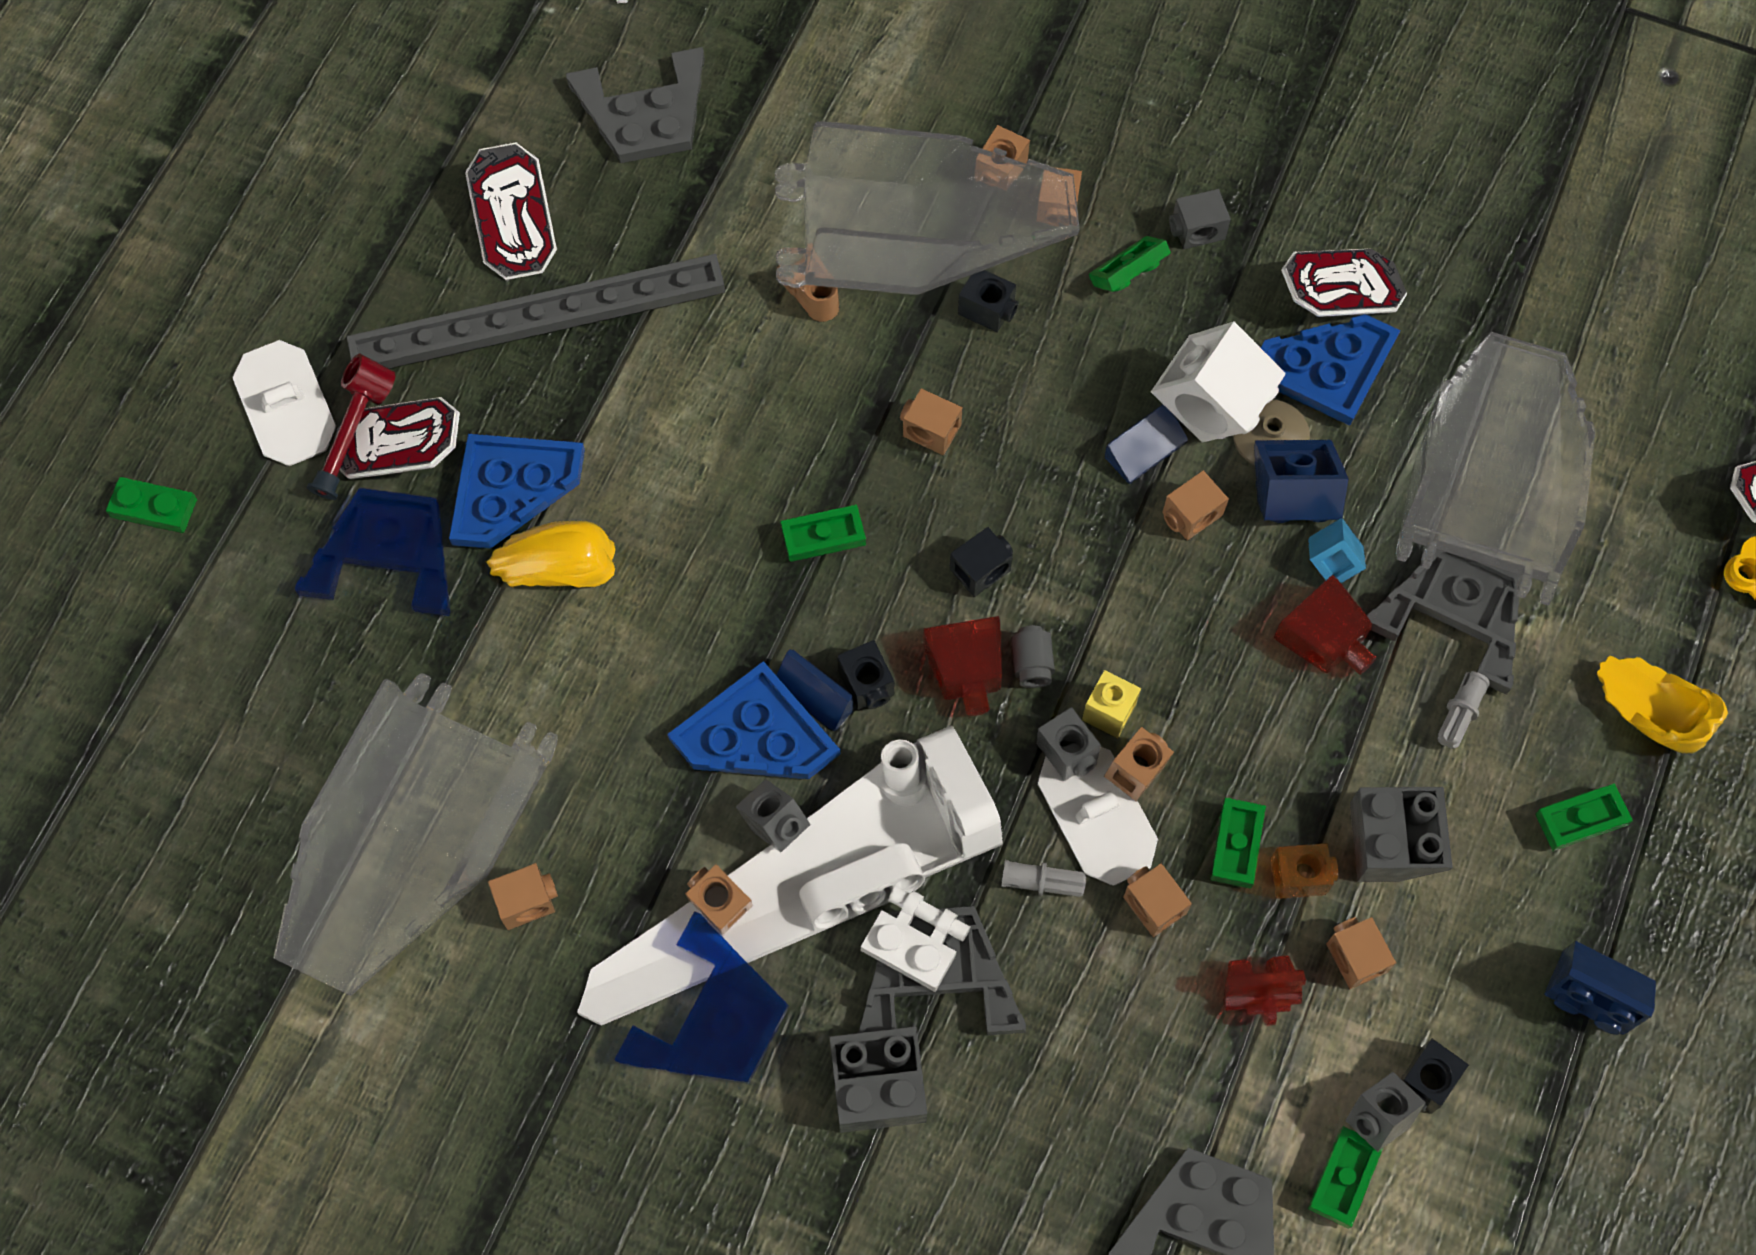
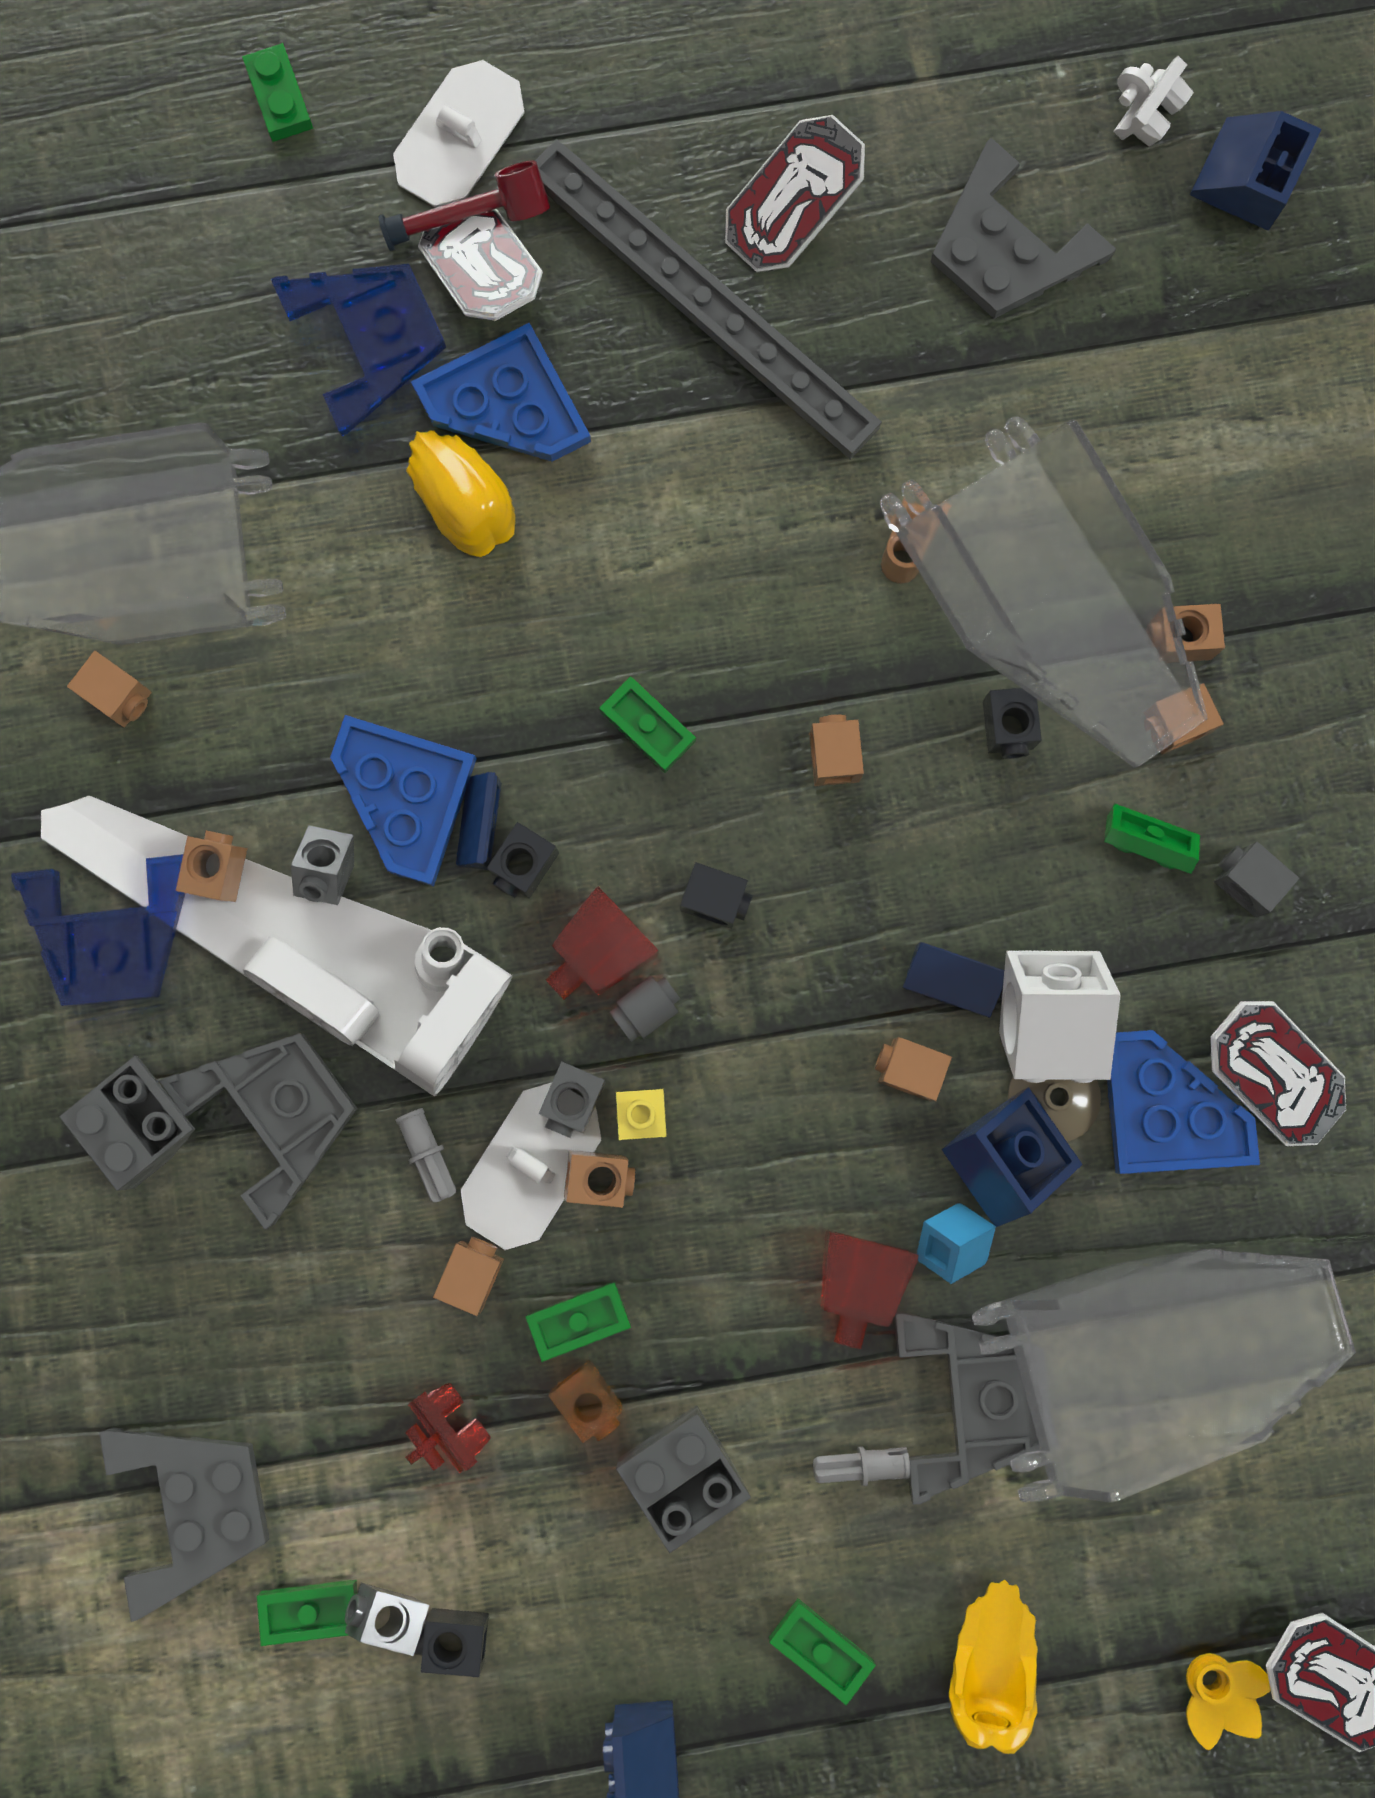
camera: 55 degrees right, 15 degrees up
white plate [861,886,971,992] -> none
medium nougat brick [1326,917,1396,989] -> none

